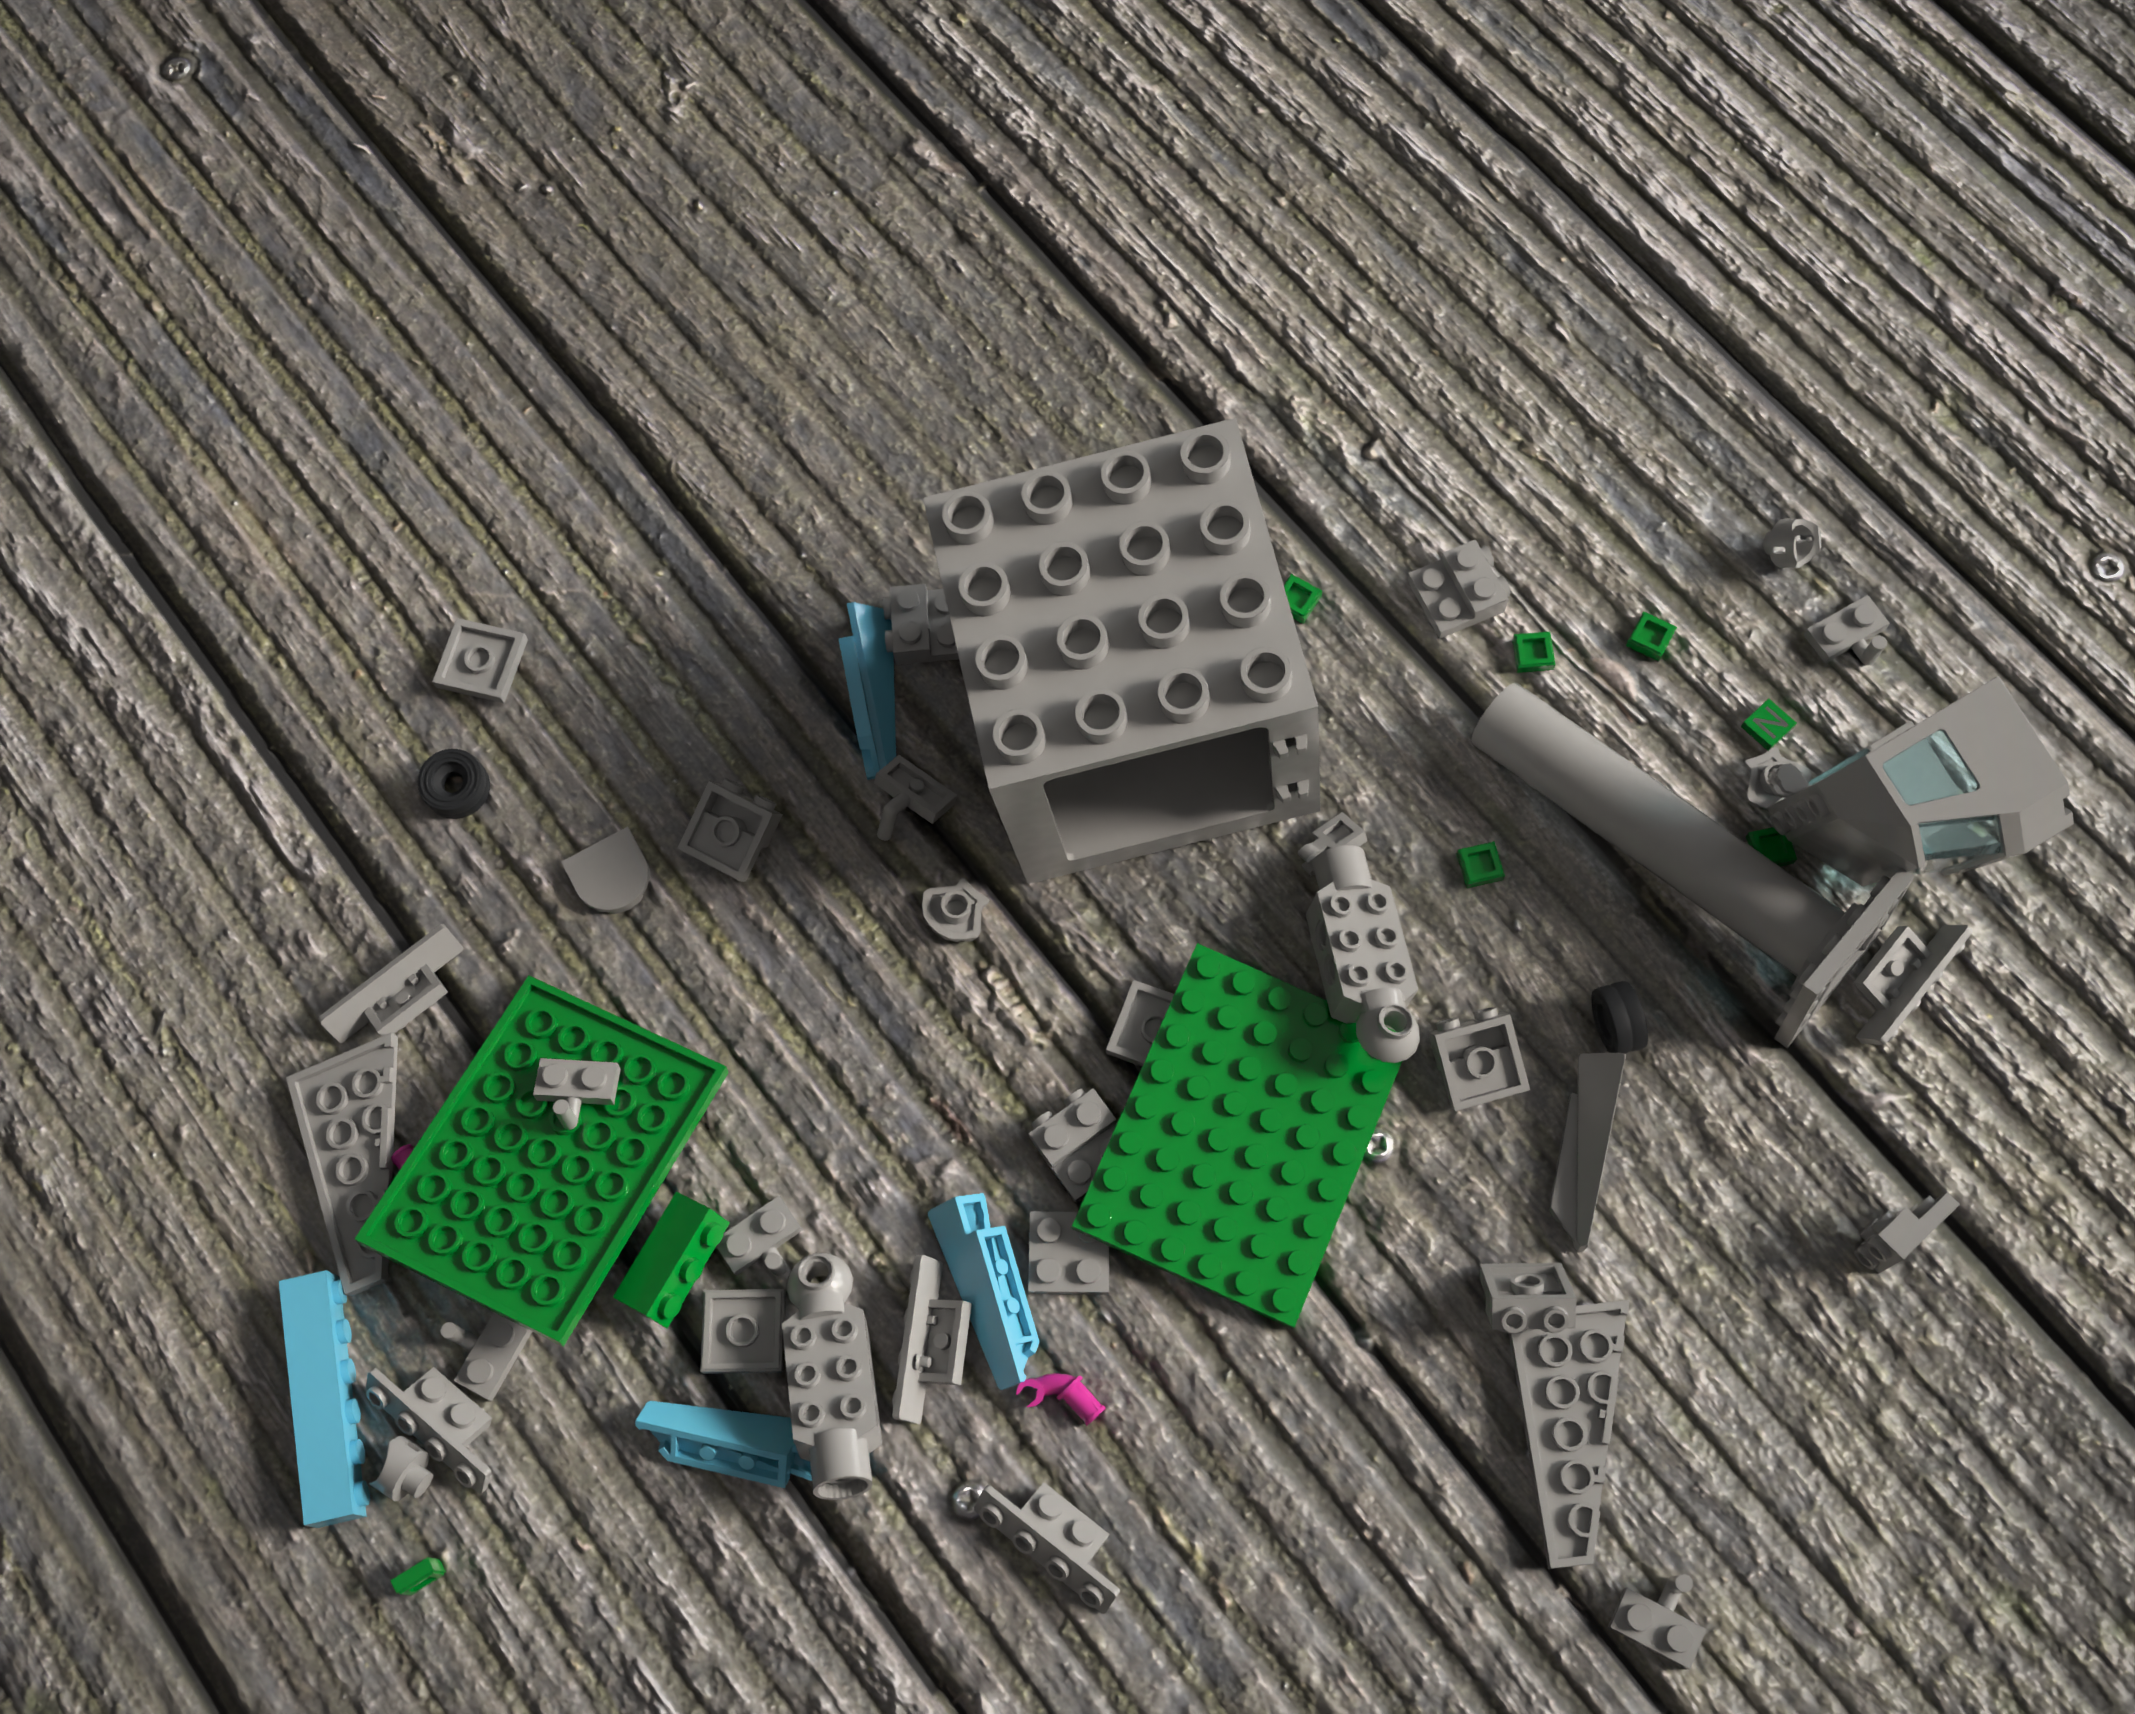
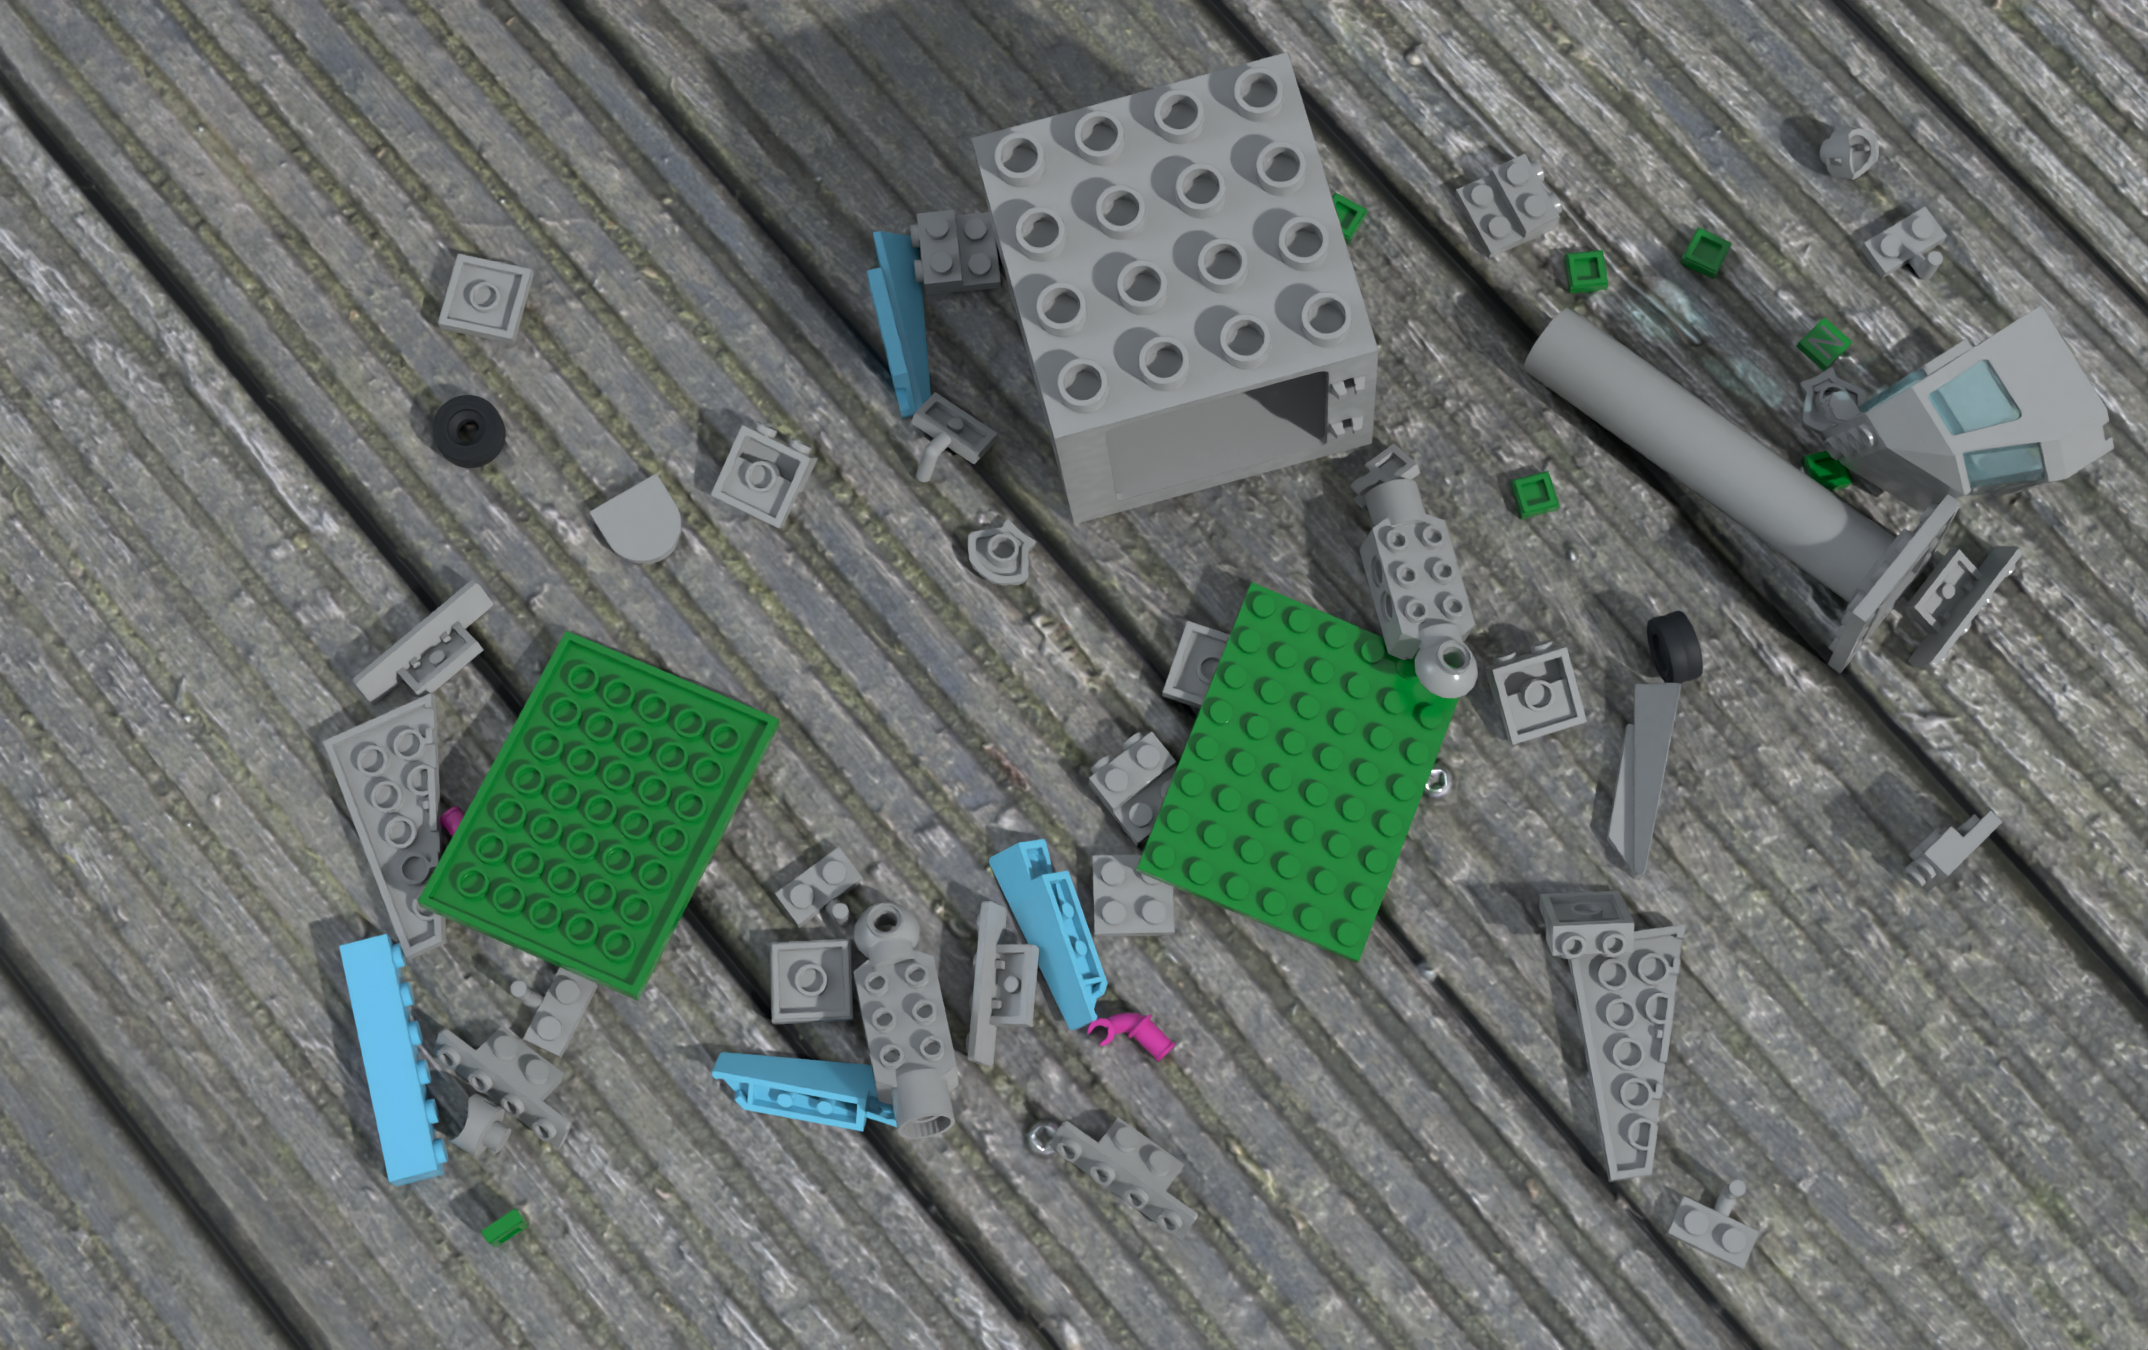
camera: 10 degrees left, 5 degrees up
light grey plate [533,1058,621,1130] -> none
green brick [613,1191,730,1329] -> none
light grey piece [915,1354,931,1370] -> none

